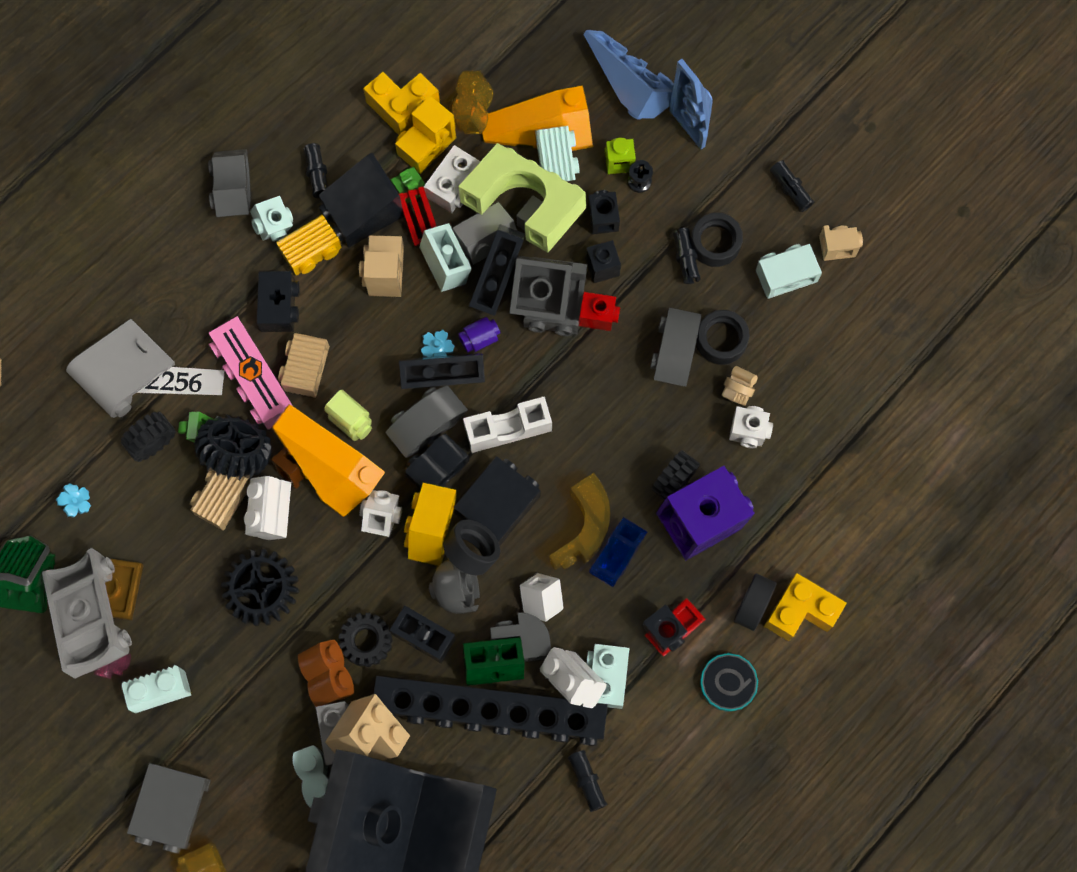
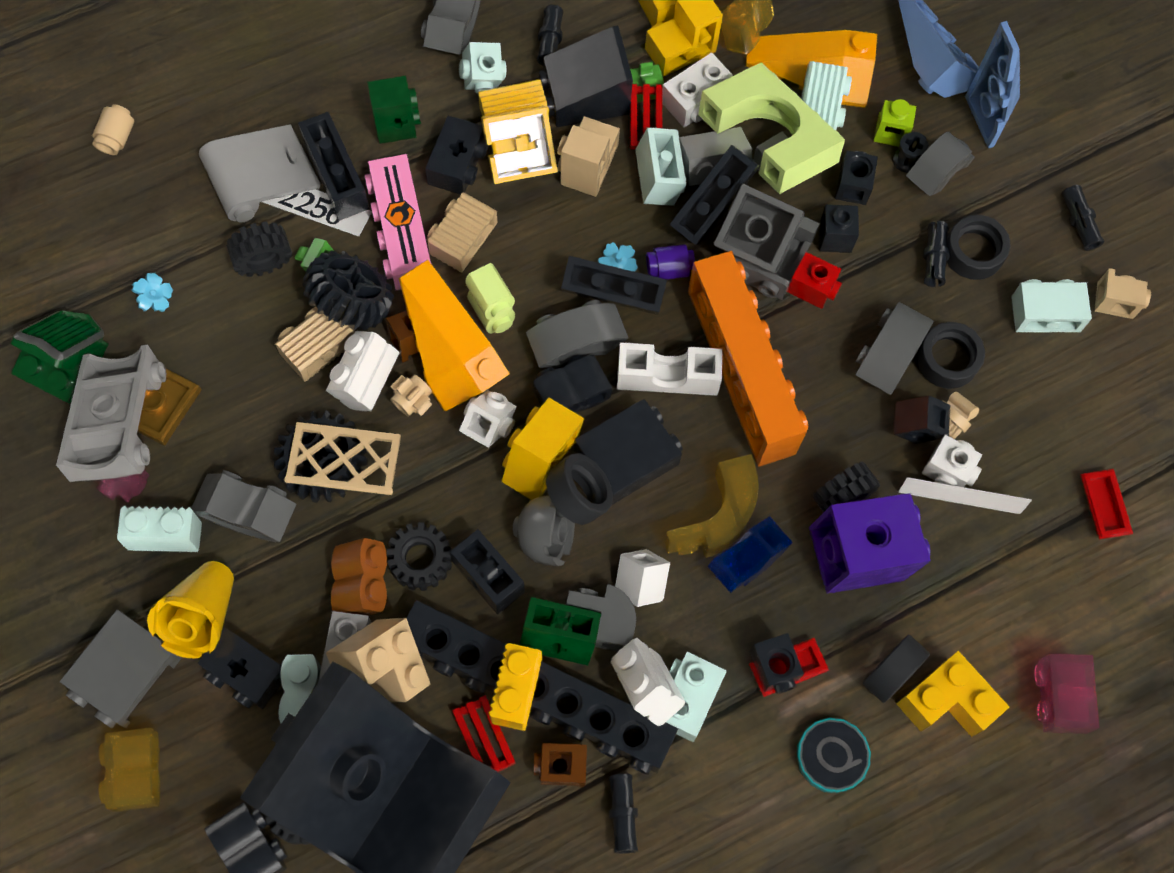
camera: 15 degrees right, 5 degrees down
none -> yellow cone [147,561,234,659]
none -> dark grey brick [191,470,297,542]
none -> black brick [197,627,282,709]
none -> tan window [284,422,401,495]
none -> black brick [298,112,369,221]
none -> dark green brick [367,76,421,144]
none -> tan gear [390,374,432,417]
none -> red tile [452,695,516,772]
none -> piece [481,105,558,184]
none -> yellow brick [488,643,542,731]
none -> reddish brown brick [534,743,587,787]
none -> orange brick [688,251,808,467]
none -> black brick [894,395,950,444]
none -> white sticker [899,477,1032,514]
none -> dark grey brick [906,132,975,196]
none -> clear pink brick [1034,654,1099,734]
none -> red tile [1080,469,1133,540]

